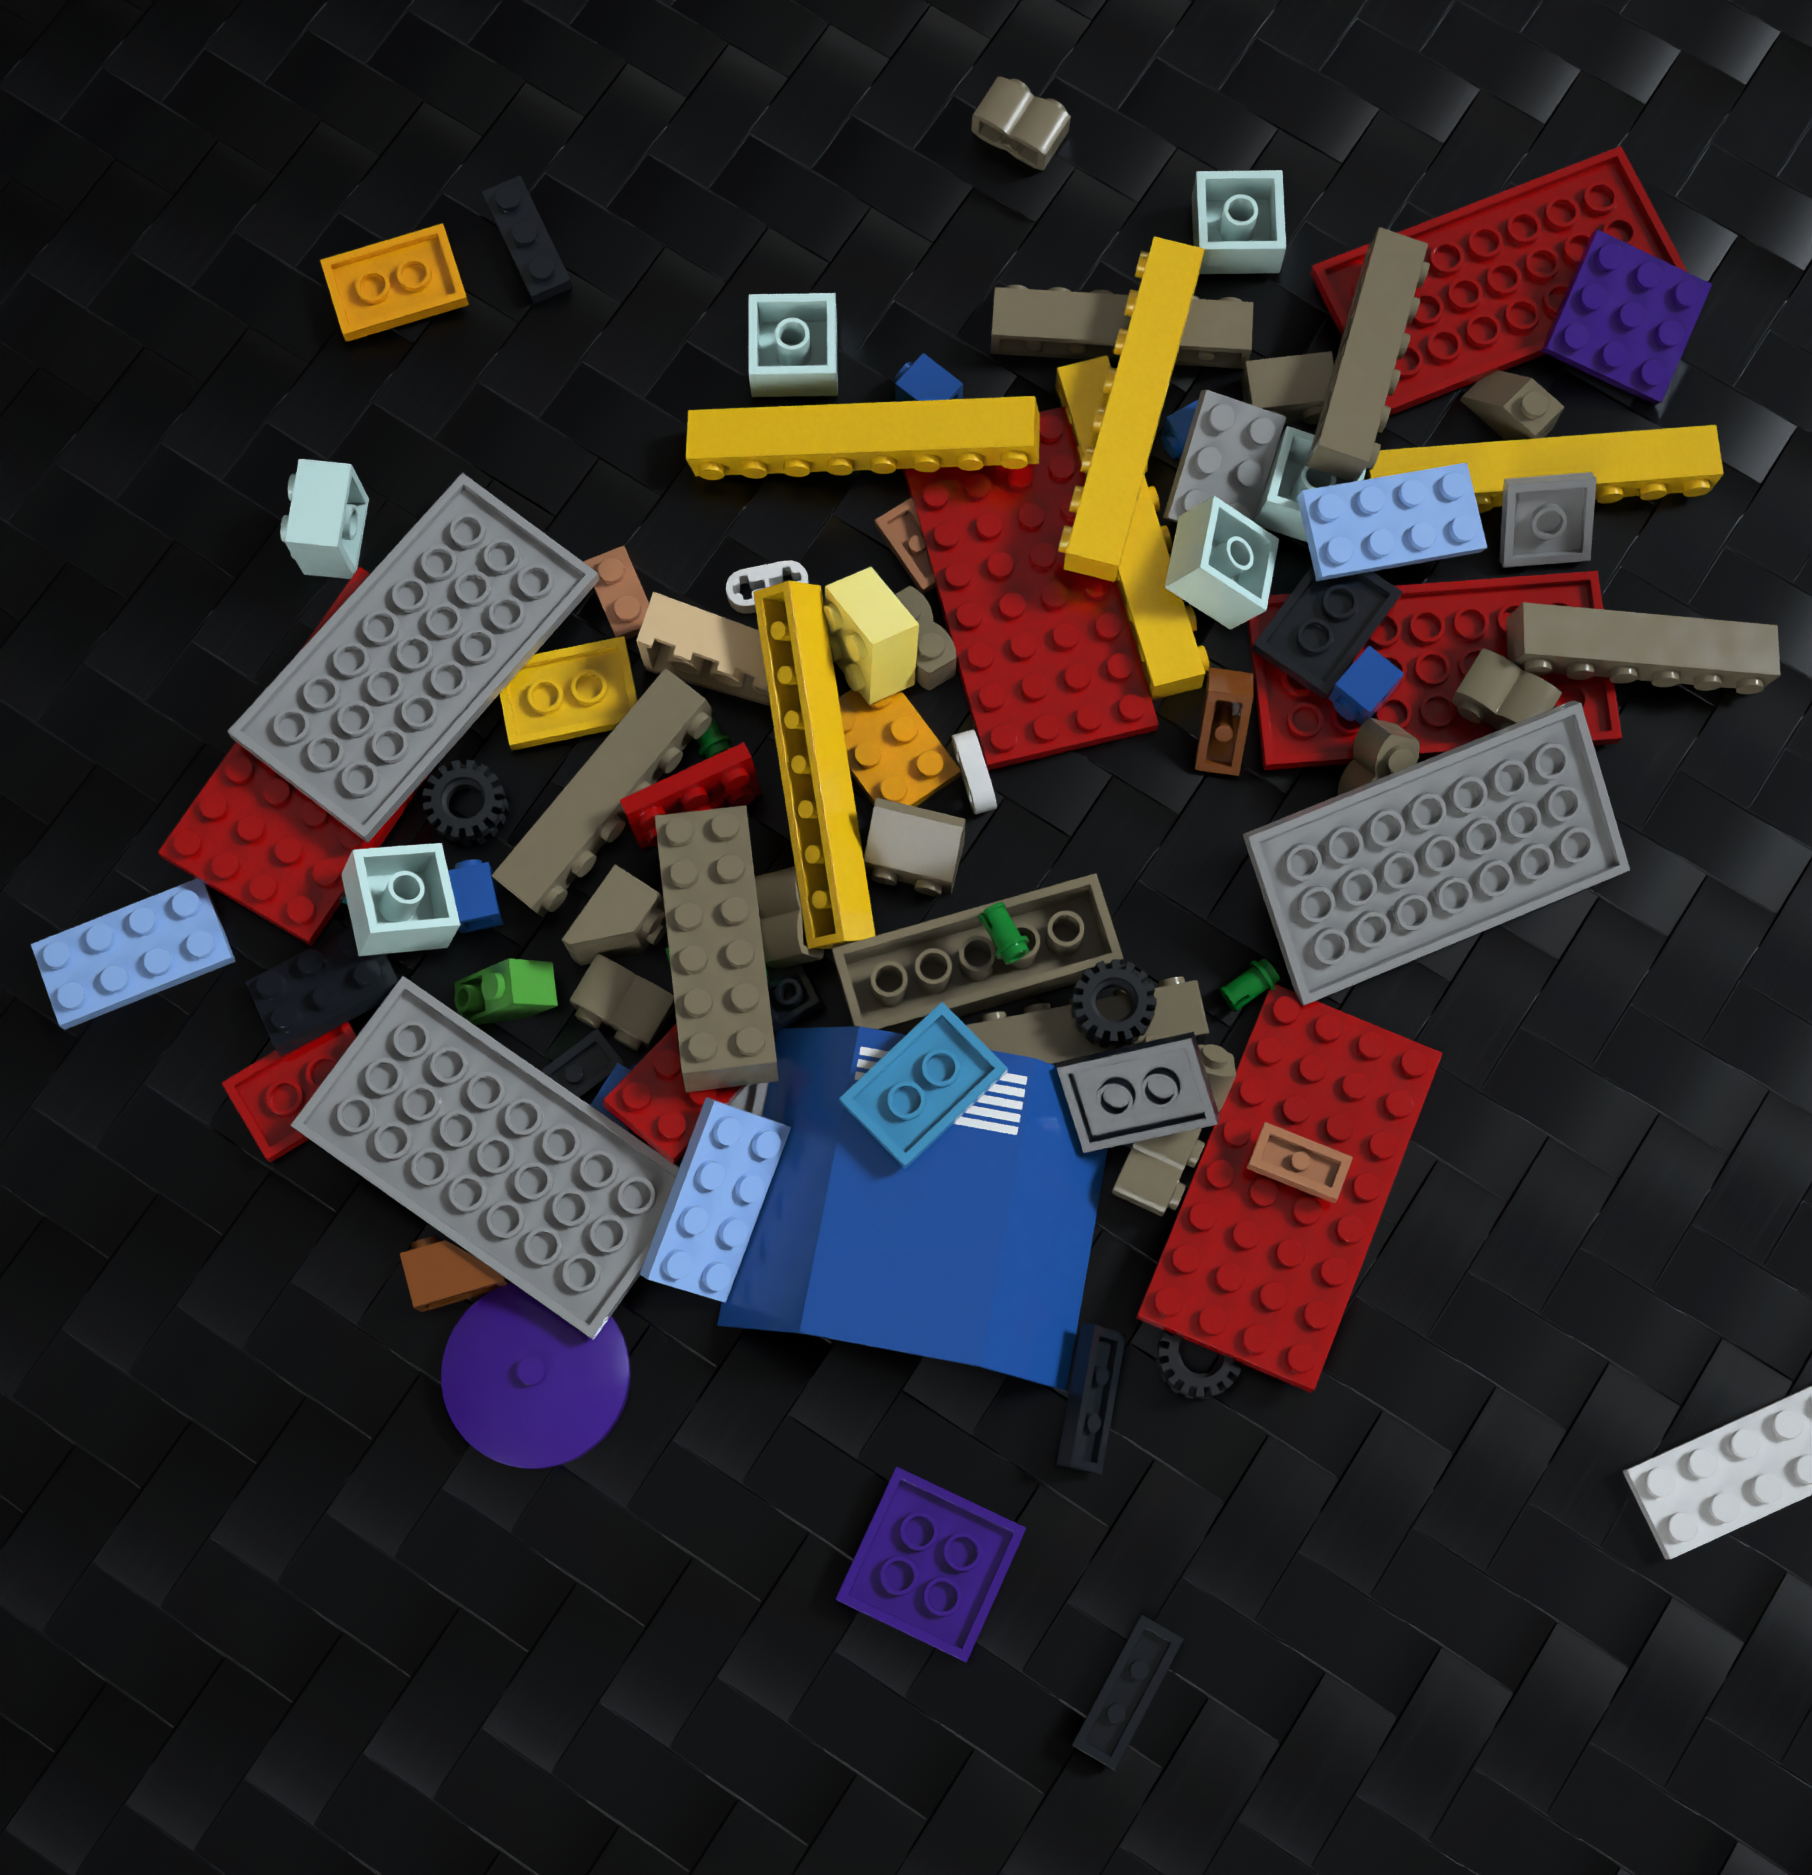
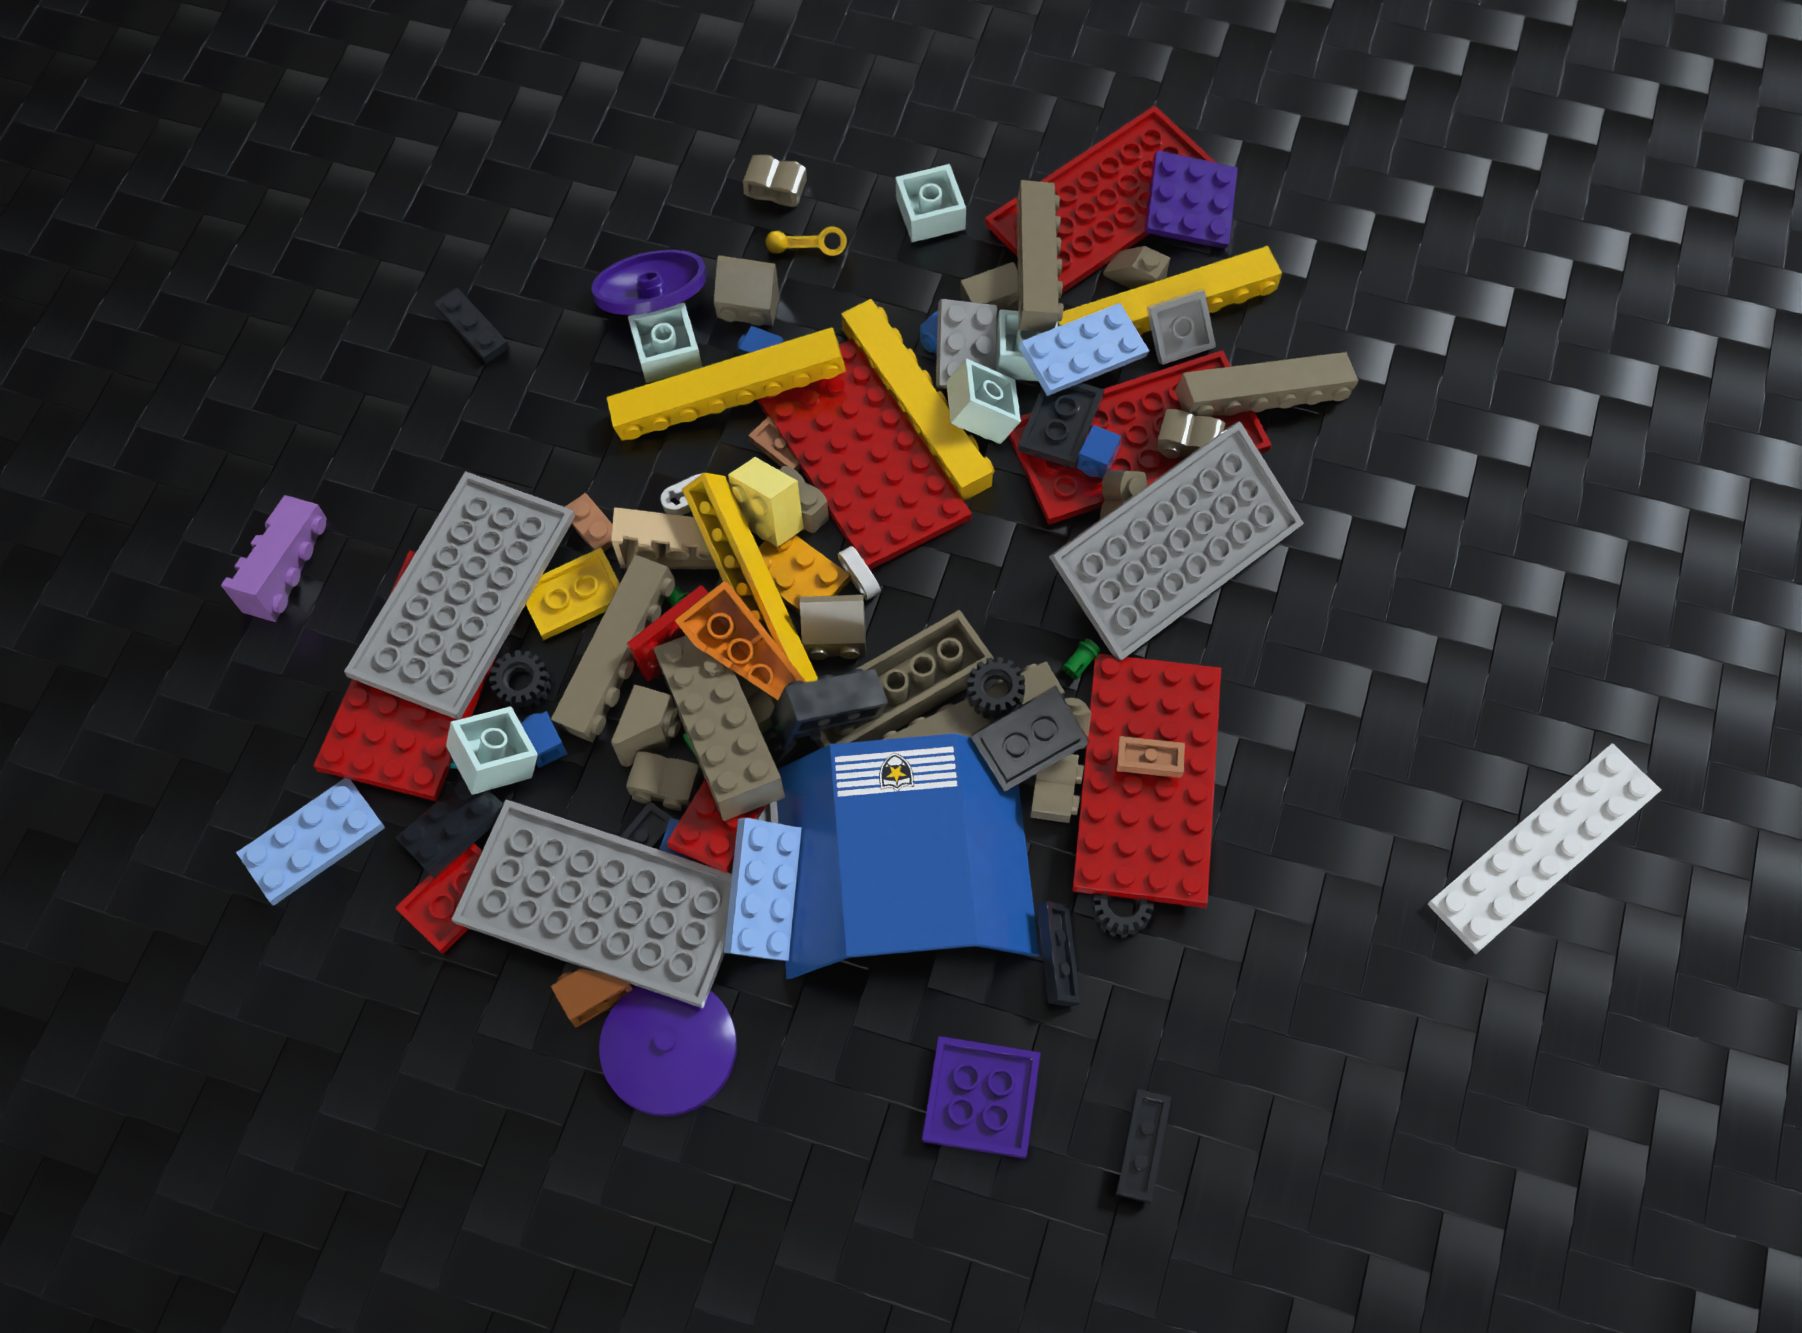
camera: 15 degrees left, 10 degrees down
light aqua brick [280,459,369,579] -> none
light orange plate [320,223,469,342] -> none
bright green slope [454,958,558,1025] -> none
dark azure plate [839,1002,1008,1169] -> none
green pin [978,902,1030,964] -> none
dark tan brick [991,285,1254,369] -> none
yellow brick [1058,236,1205,582] -> none
dark orange slope [1195,667,1254,776] -> none
none -> medium lavender wedge [221,495,327,622]
none -> dark purple dish [592,250,707,315]
none -> orange wedge [675,580,806,700]
none -> dark tan slope [714,255,780,326]
none -> yellow piece [766,227,847,256]
none -> black wedge [770,669,888,751]

